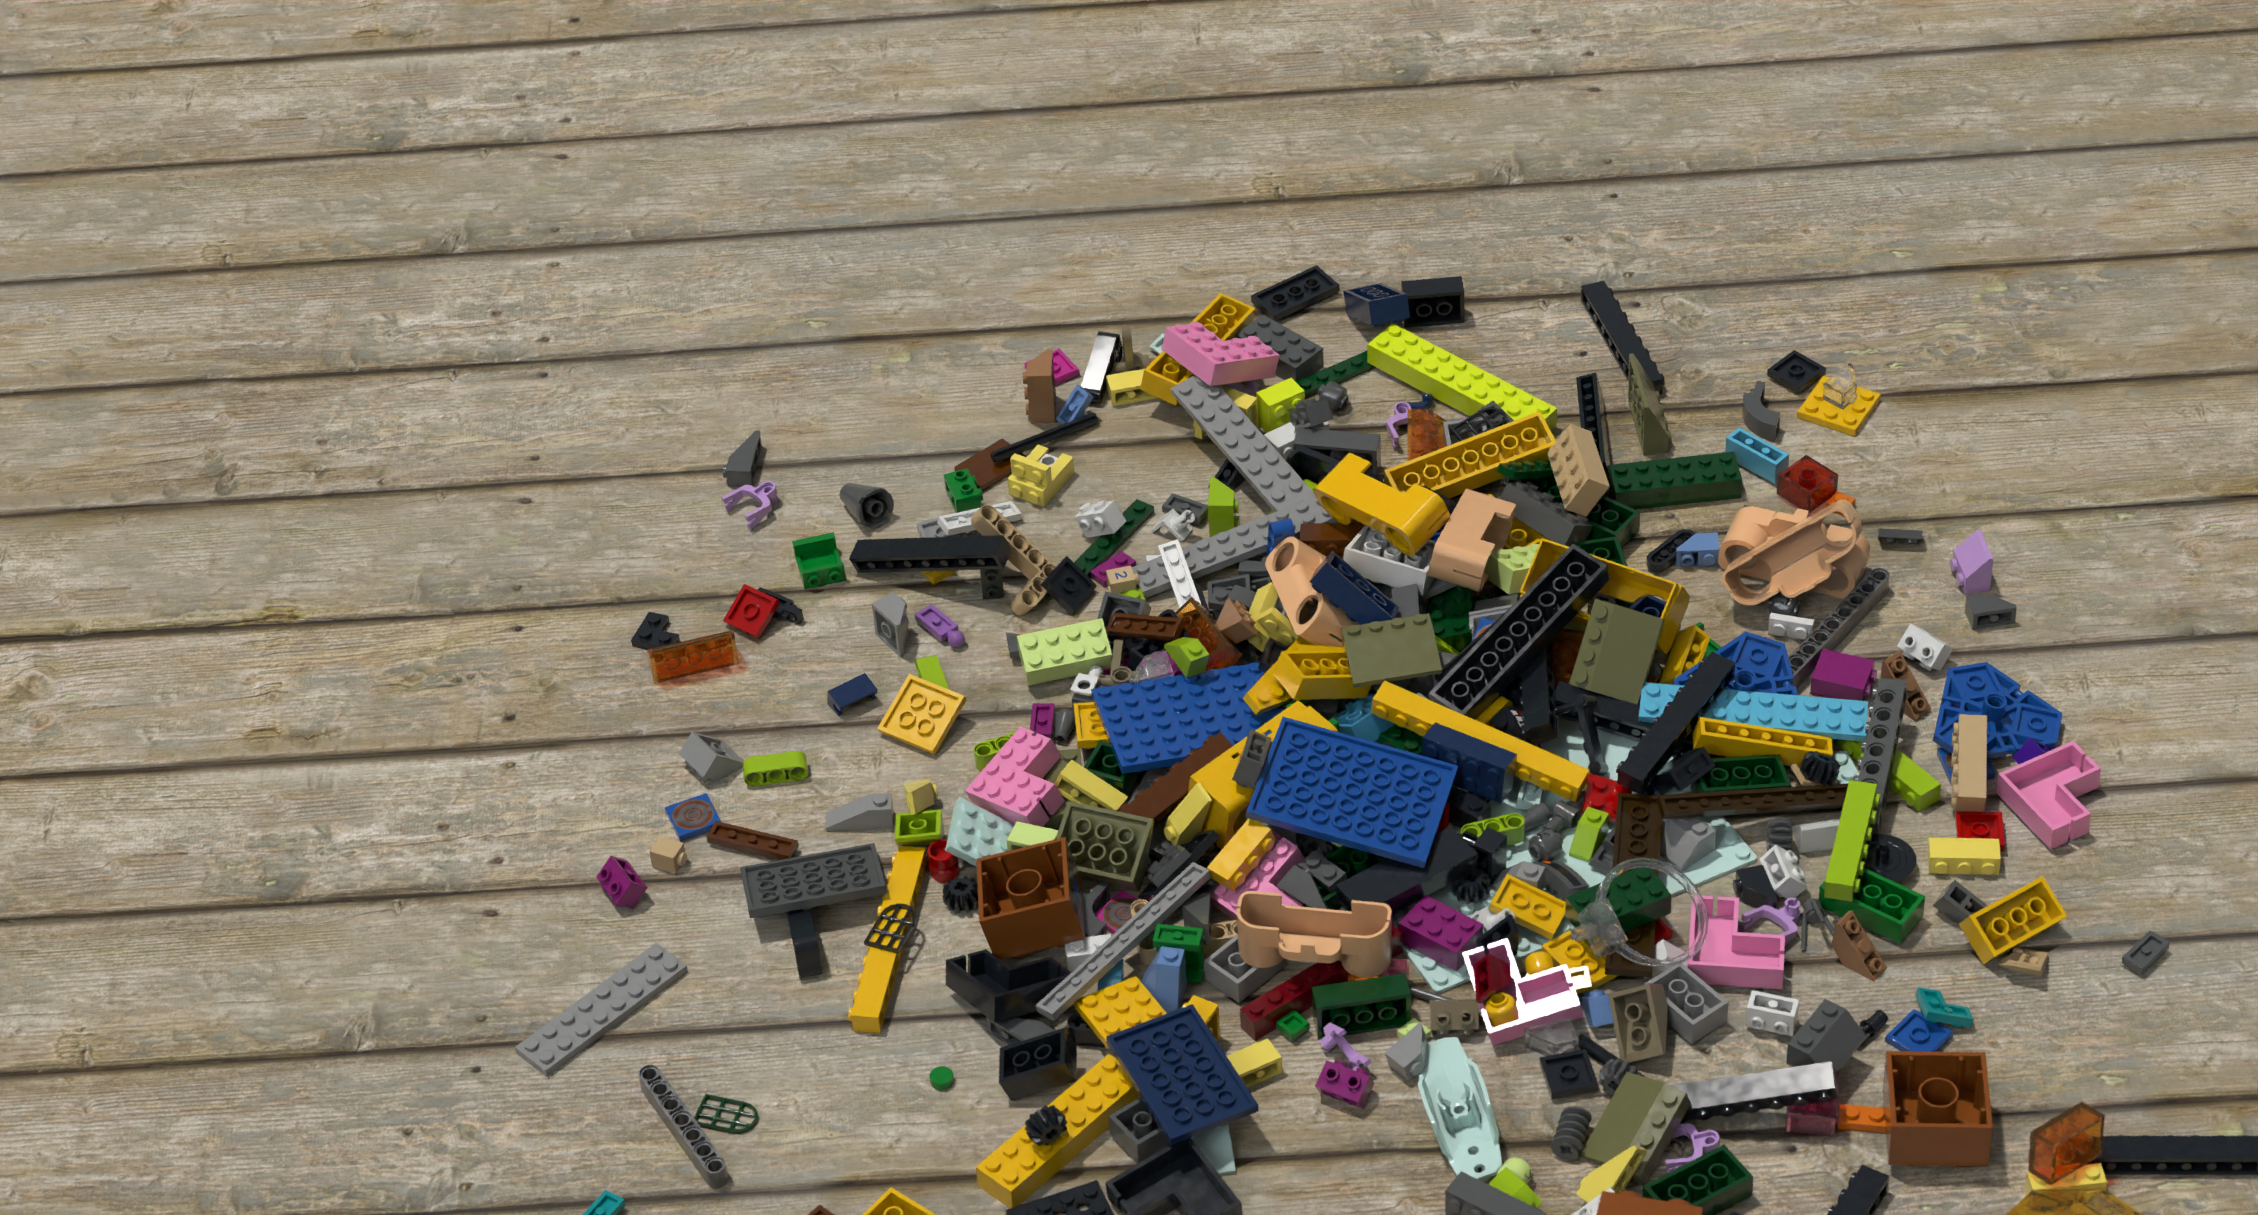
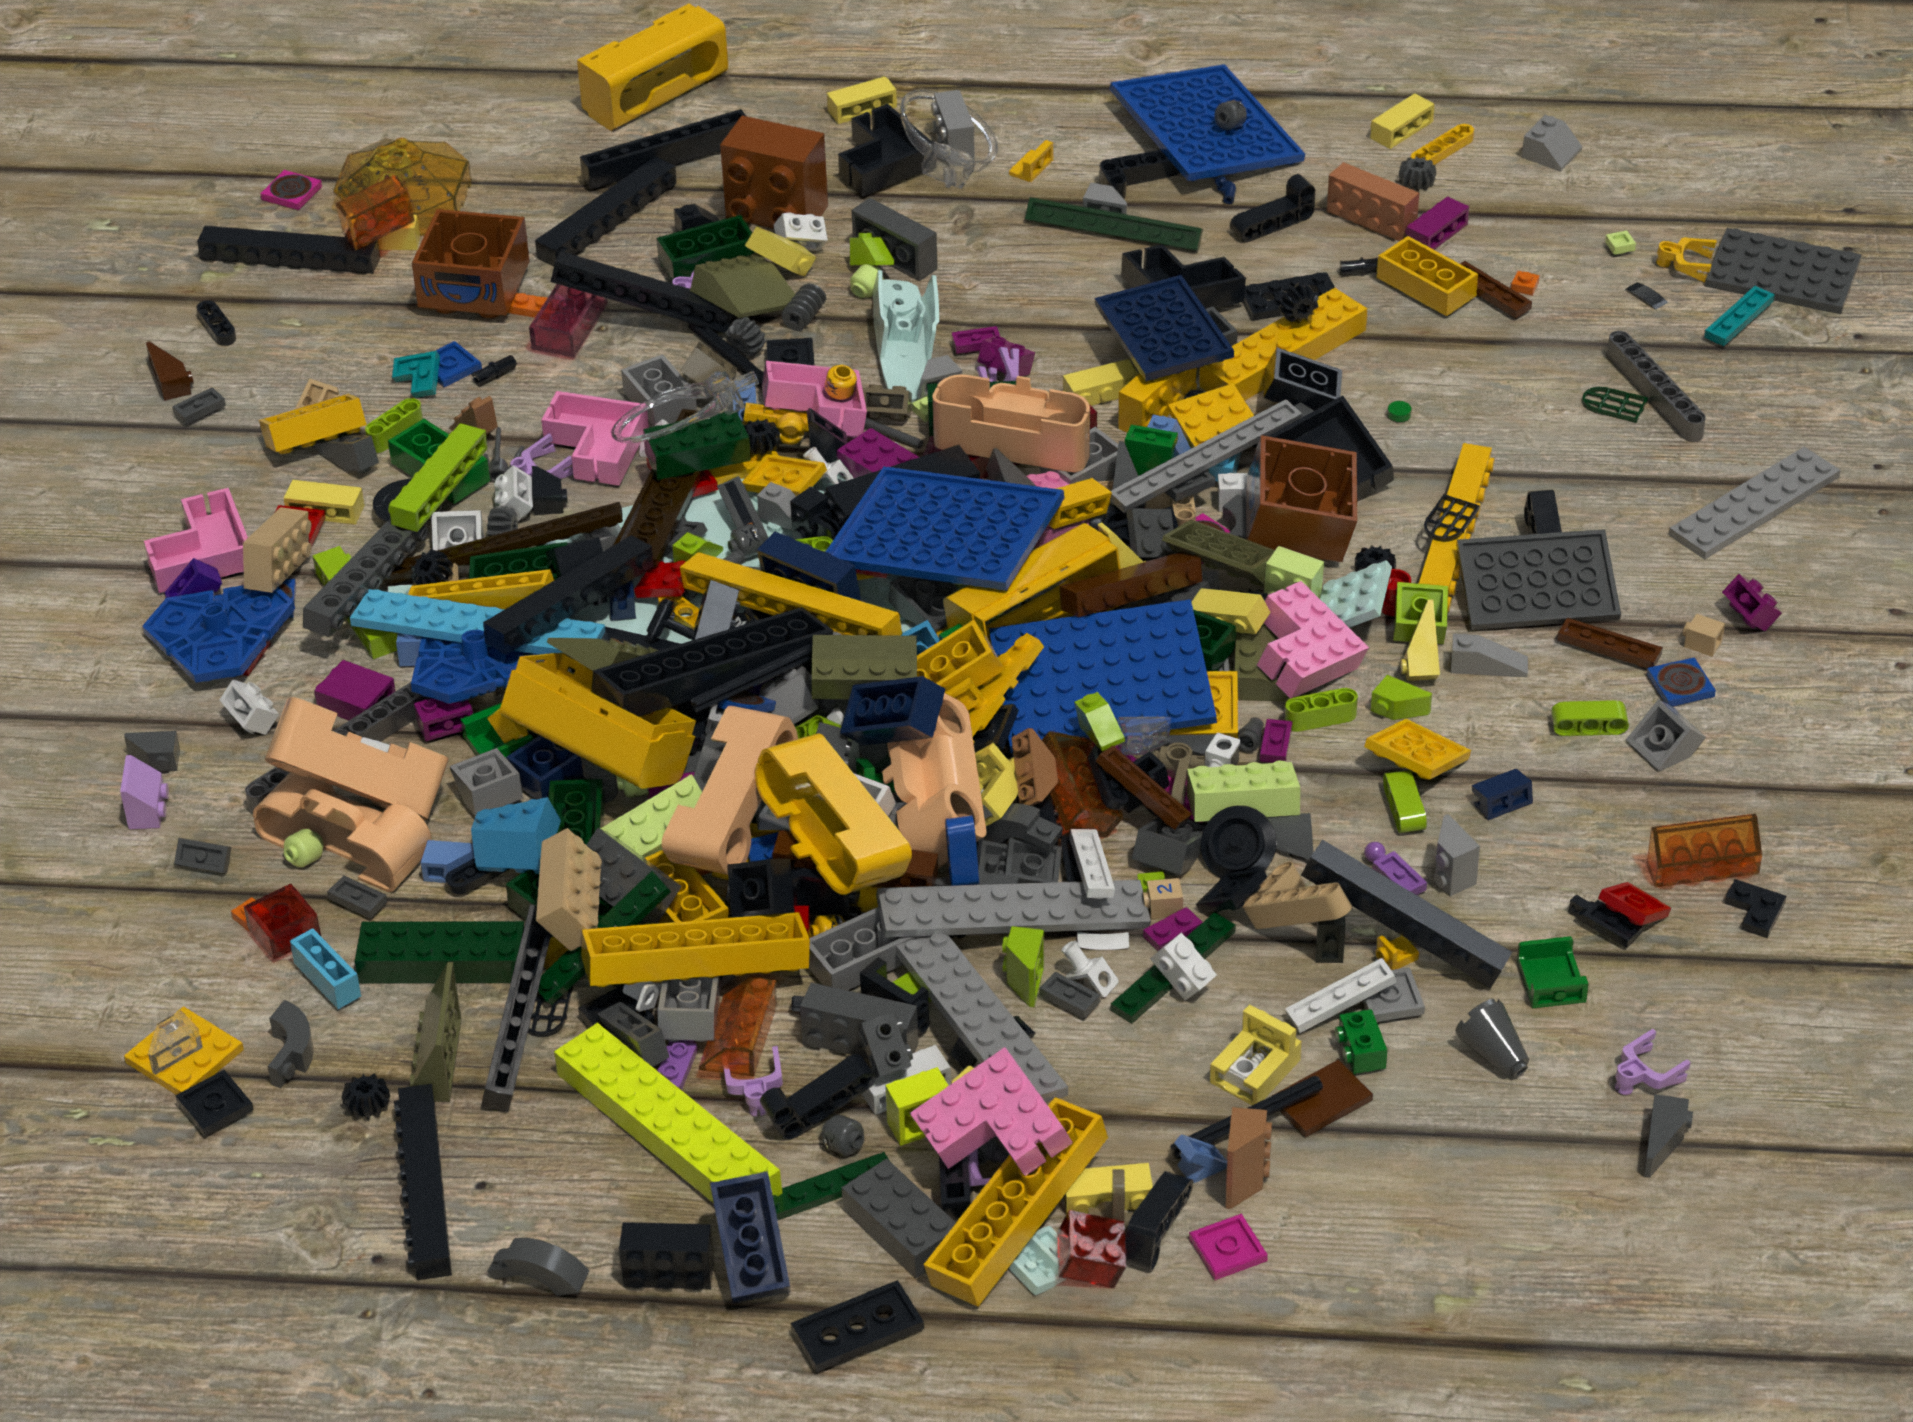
camera: 175 degrees left, 0 degrees up
dark grey slope [1232,730,1271,788] -> none
dark blue arm [1407,393,1434,412] -> none
black window [1451,407,1508,442] -> none
dark red slope [1473,953,1512,1004] -> none
white brick [1746,990,1799,1036] -> none
dark grey slope [1786,999,1866,1075] -> none
medium nougat slope [1881,651,1931,720] -> none
none -> reddish brown slope [145,342,194,401]
none -> black beam [196,300,236,346]
none -> black gear [341,1073,391,1120]
none -> lime beam [365,398,423,453]
none -> light grey slope [450,748,523,816]
none -> dark azure wedge [471,797,561,874]
none -> dark grey arch [487,1238,590,1296]
none -> black gear [743,418,780,456]
none -> black beam [760,1054,876,1140]
none -> magenta plate [951,326,1000,354]
none -> clear red brick [1057,1210,1126,1289]
none -> black piece [1201,805,1277,878]
none -> lime slope [1371,675,1432,720]

